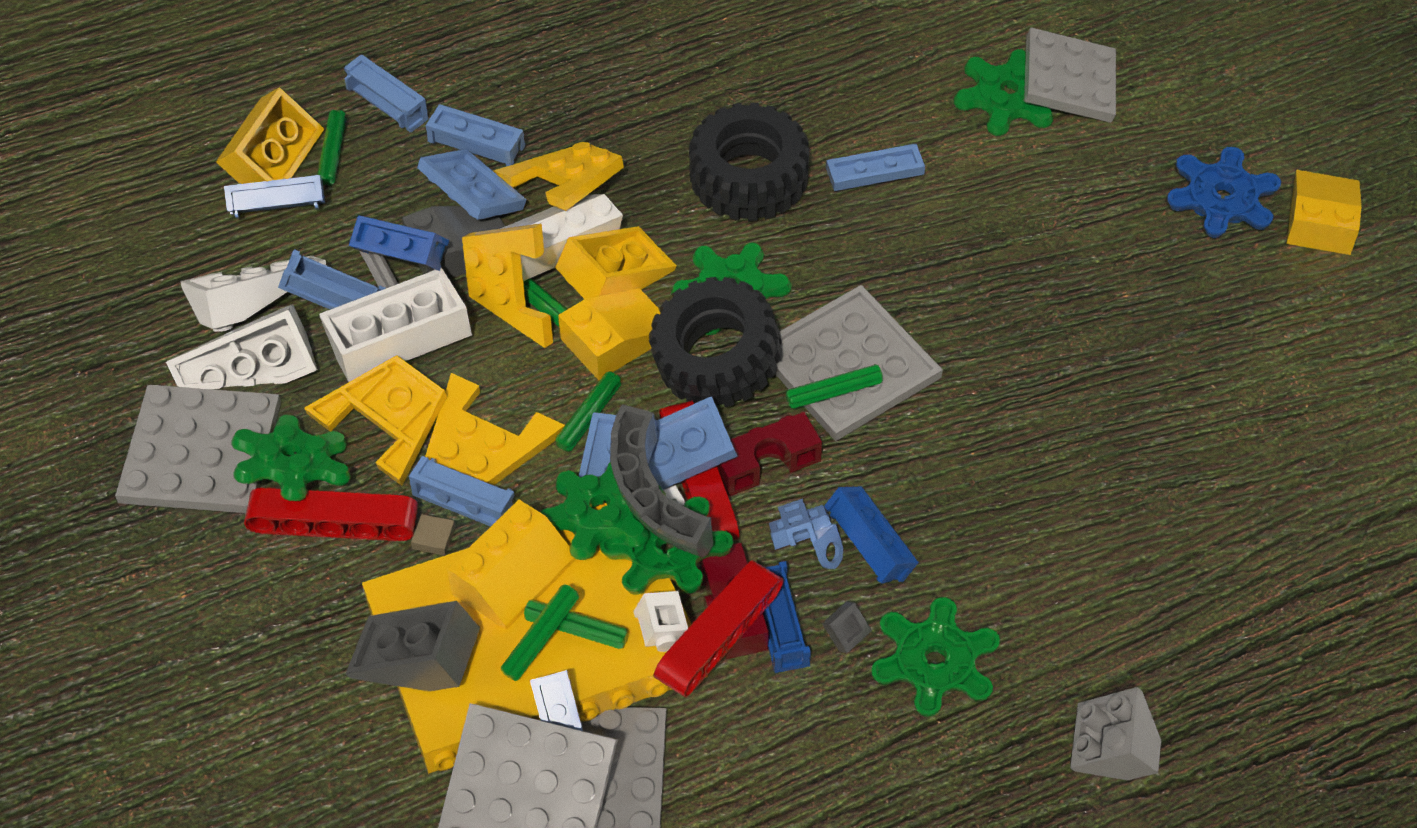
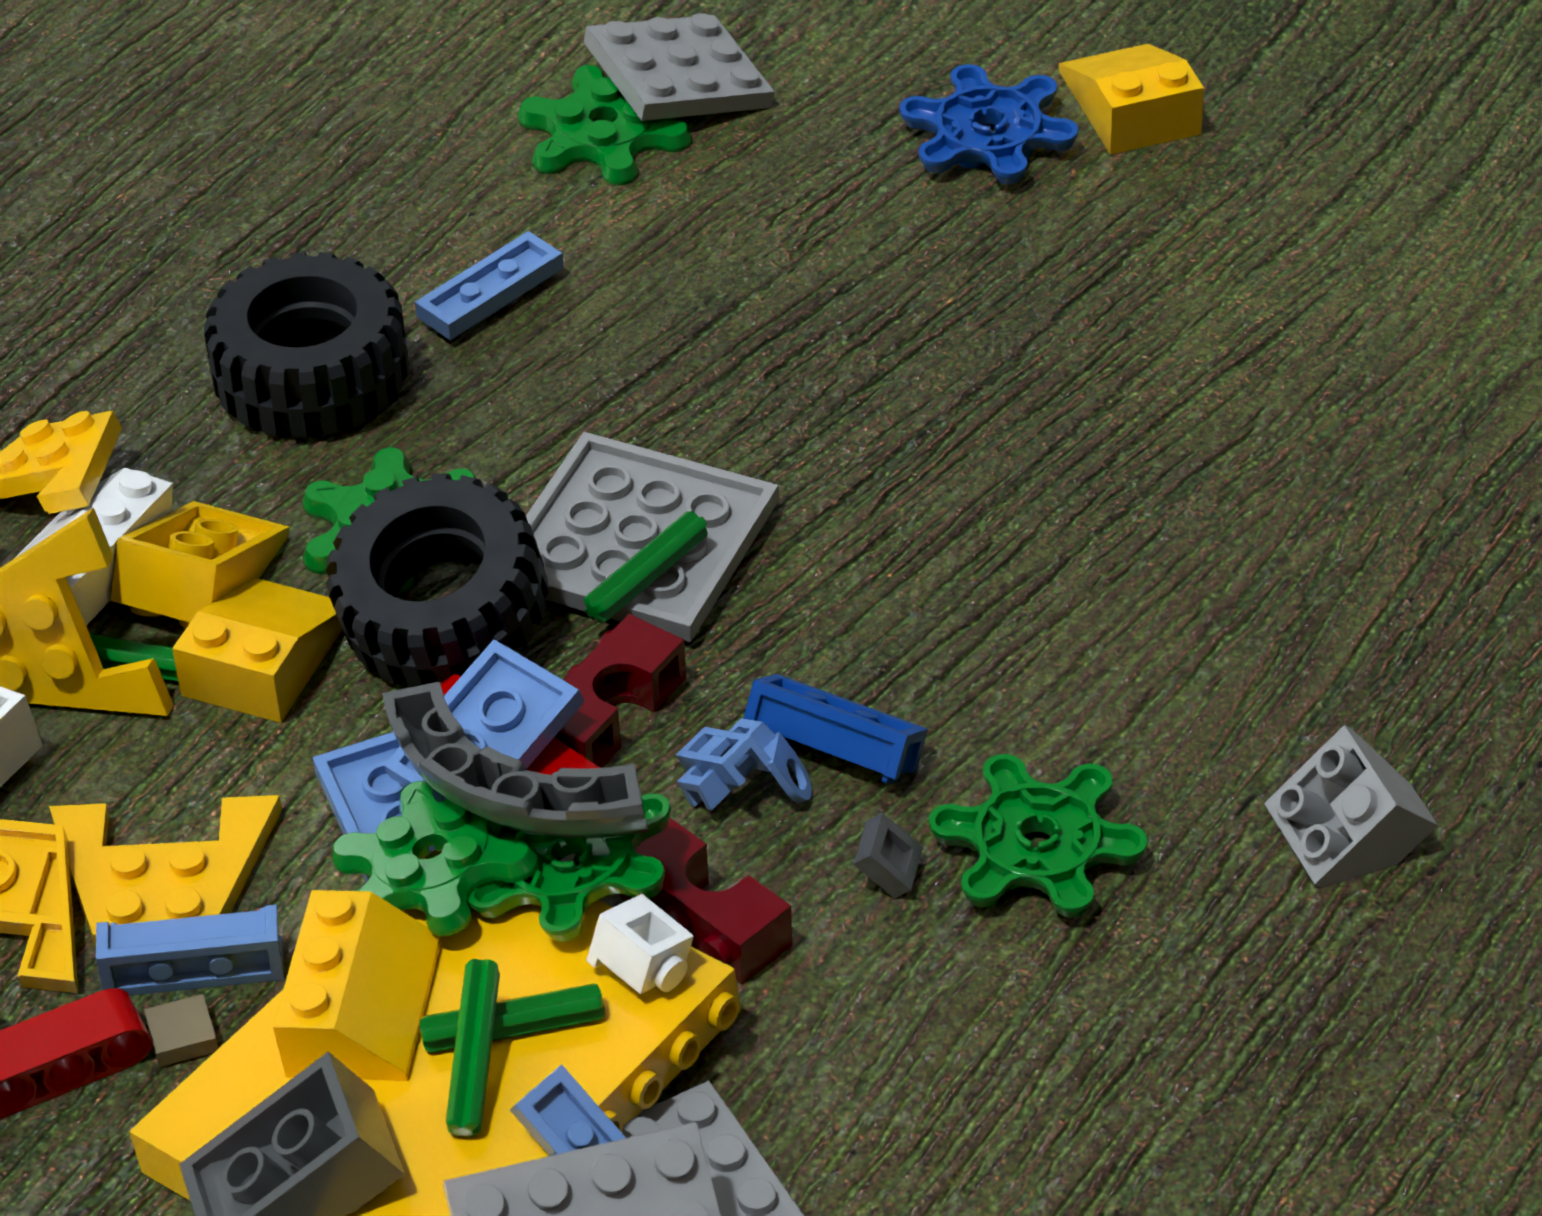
camera: 30 degrees left, 10 degrees down
green axle [556,371,621,452] -> none
red beam [653,560,784,698] -> none
blue container [763,561,811,673] -> none

